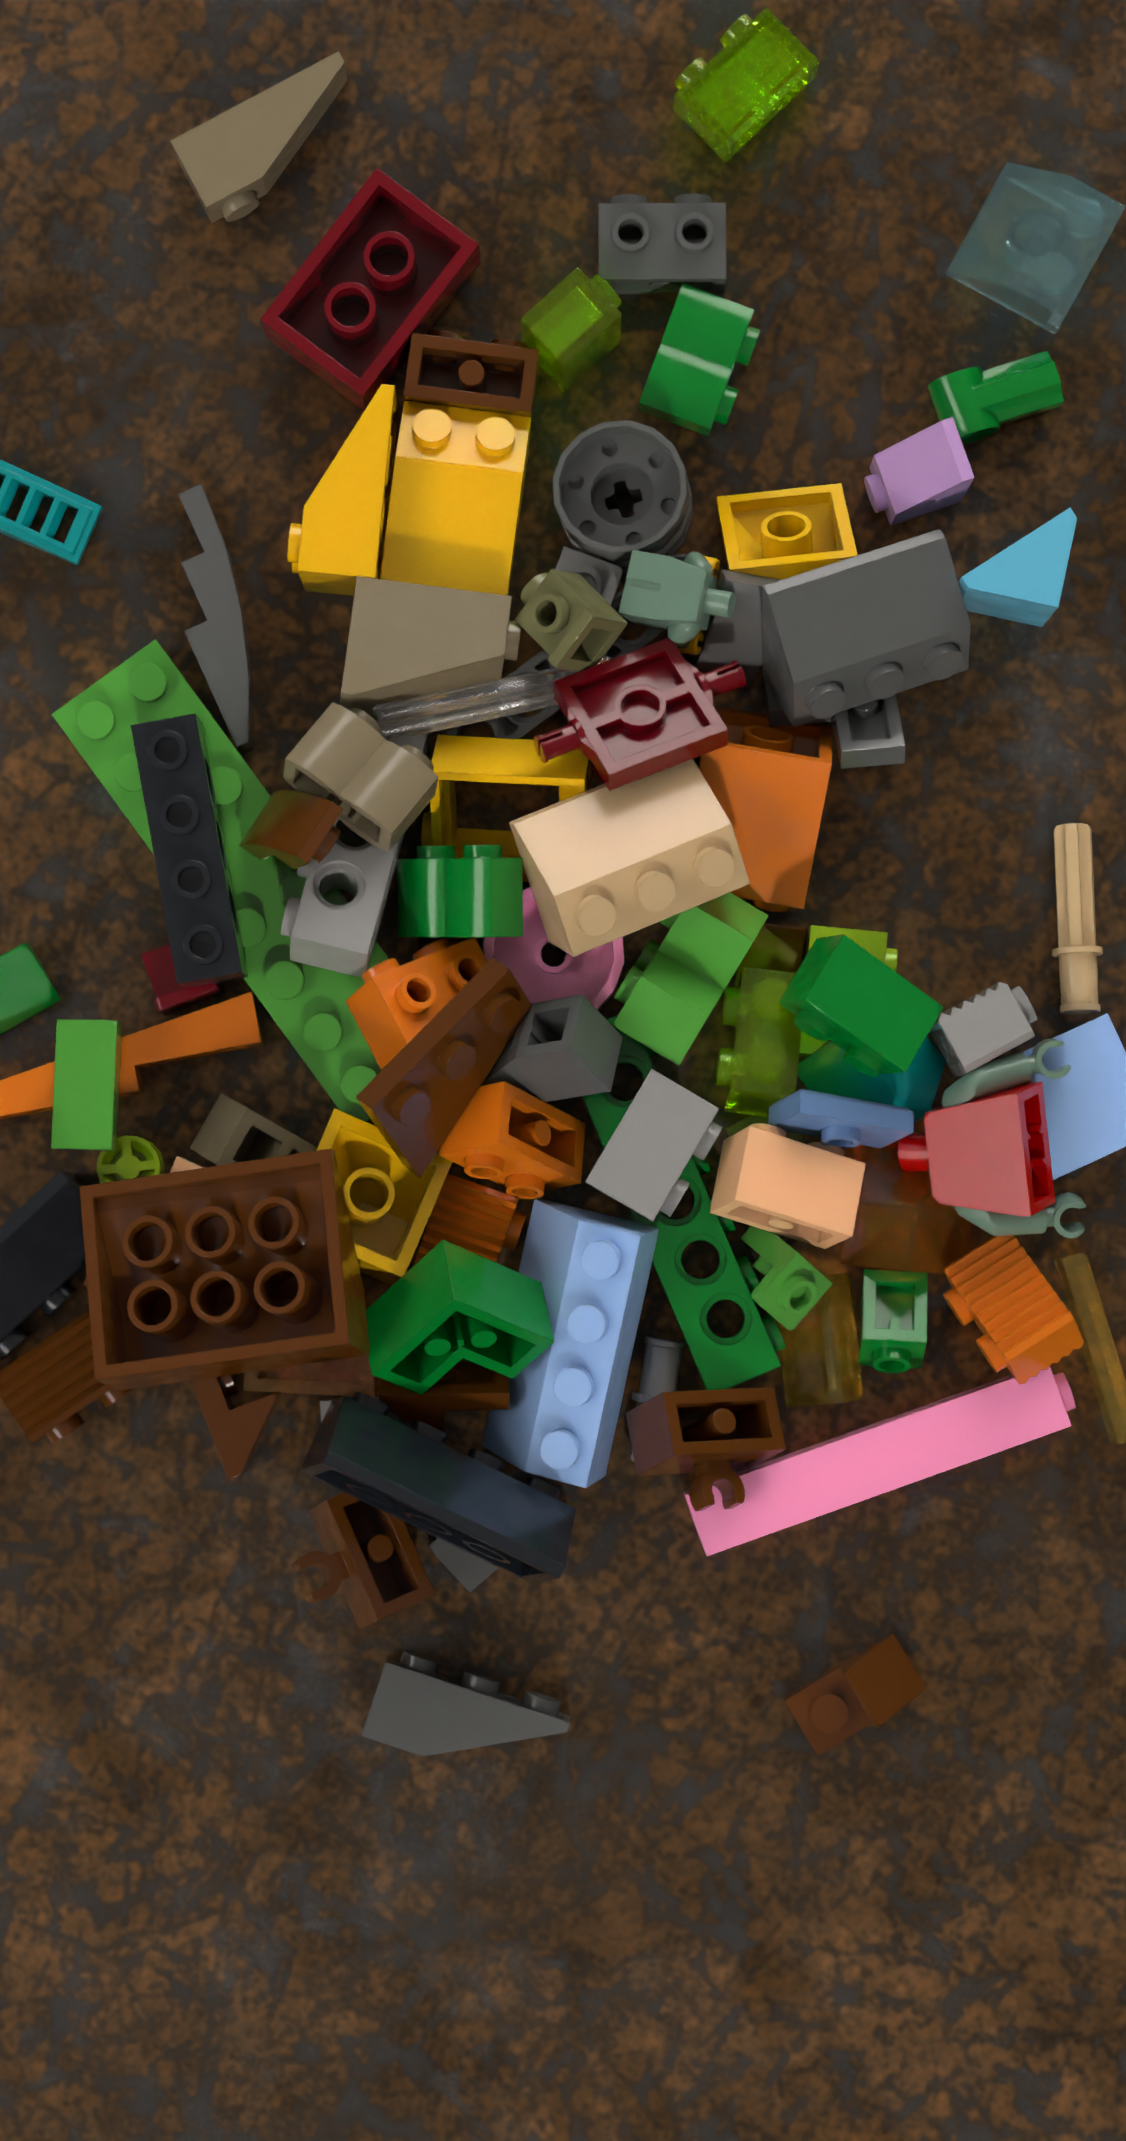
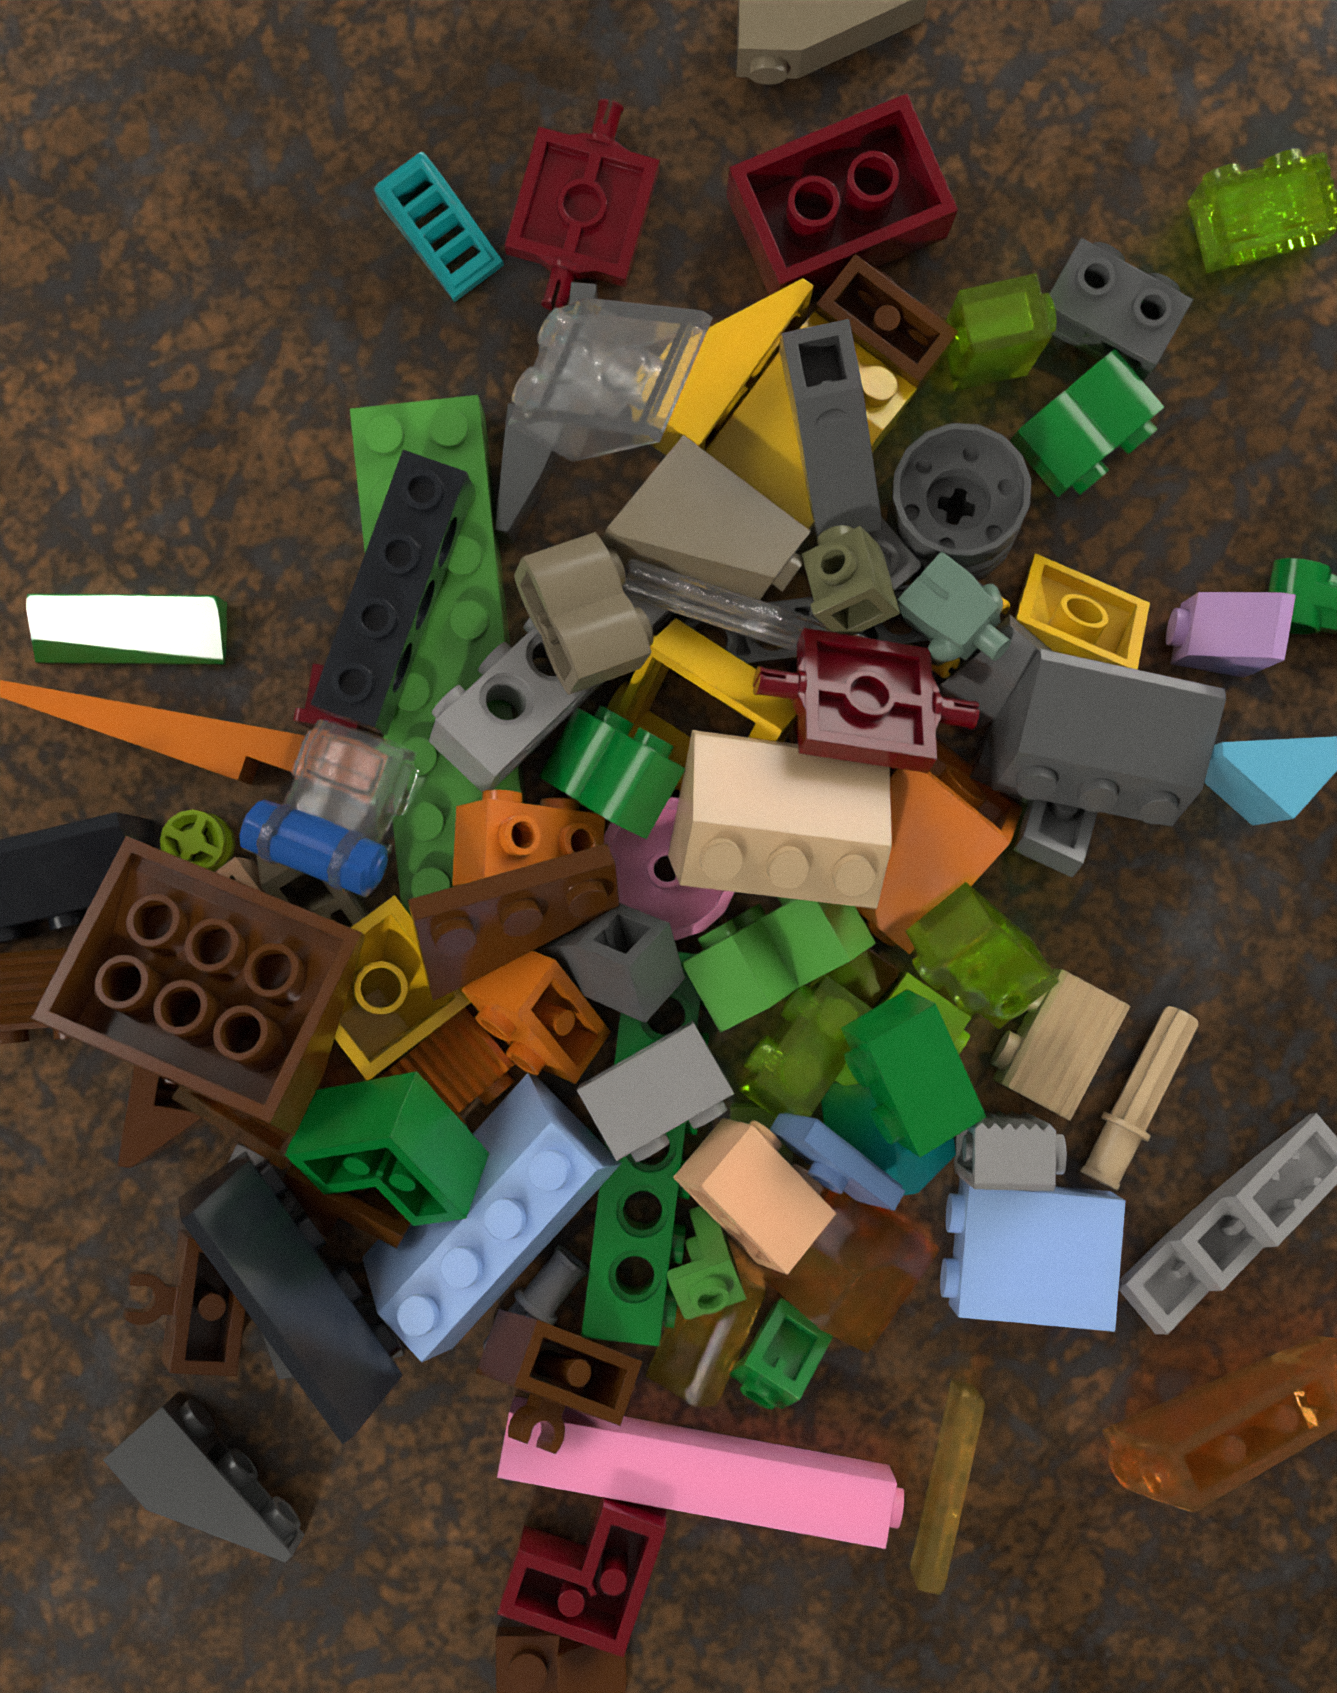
camera: 30 degrees right, 0 degrees up
bright green slope [51,1019,122,1151] -> none
reddish brown slope [239,790,343,869] -> none
torso [898,1039,1086,1239] -> none
orange brick [943,1235,1084,1384] -> none
none -> clear piece [239,719,419,898]
none -> dark red brick [497,1497,666,1657]
none -> dark red plate [504,99,660,313]
none -> clear slope [508,298,713,462]
none -> dark grey slope [779,319,883,538]
none -> clear neon green brick [905,882,1059,1029]
none -> tan brick [991,968,1131,1121]

